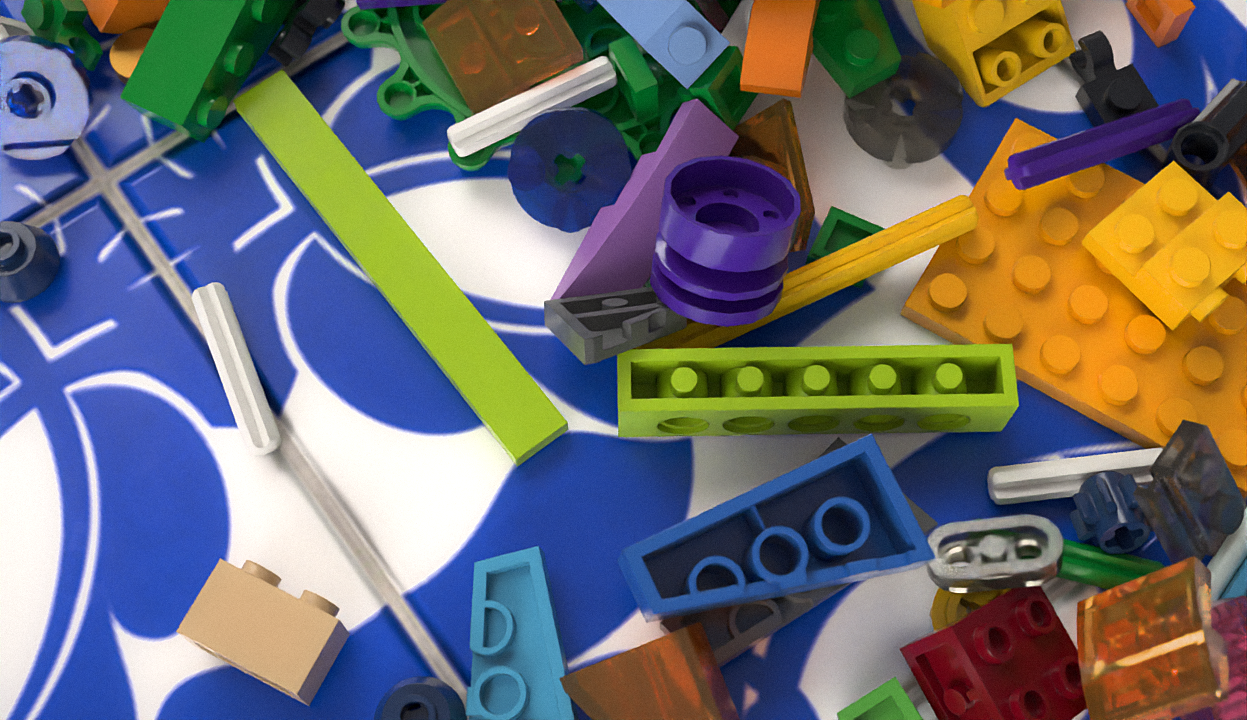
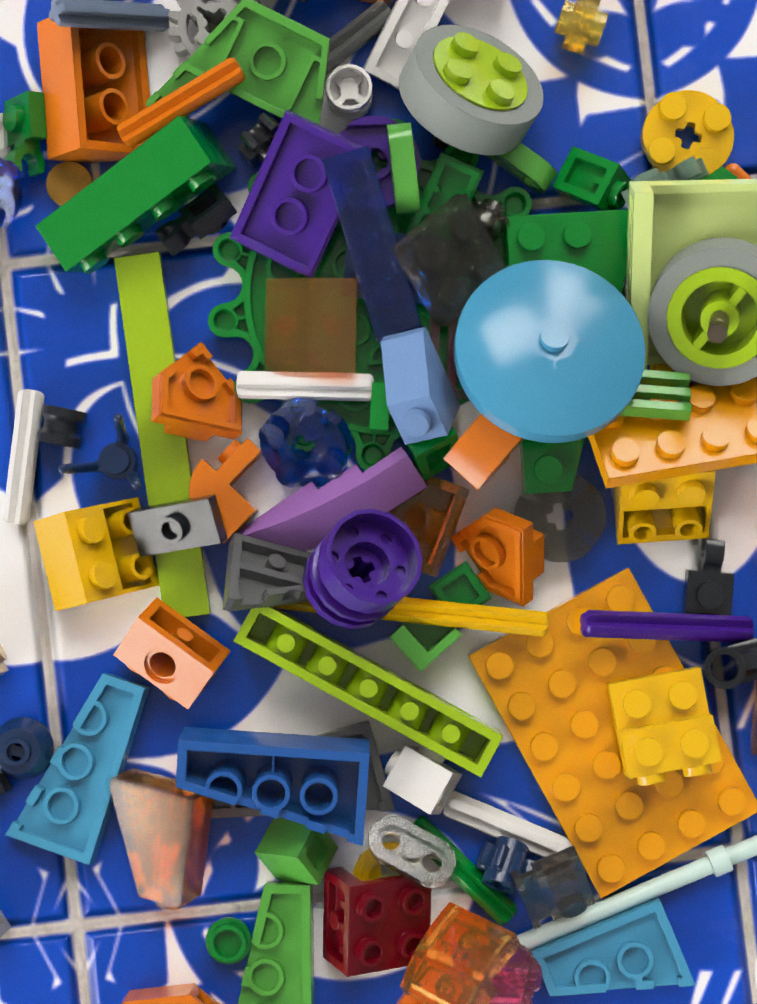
camera: 30 degrees right, 20 degrees up
none -> yellow slope [33,497,160,611]
none -> black wheel [36,404,88,449]
none -> dark blue plant [58,413,141,490]
none -> orange brick [113,597,231,709]
none -> plate [128,494,228,557]
none -> orange plate [151,342,242,442]
none -> orange brick [189,438,264,544]
none -> bright green panel [255,817,339,885]
none -> white brick [383,745,462,815]
none -> bright green panel [389,622,462,672]
none -> orange plate [450,507,544,607]

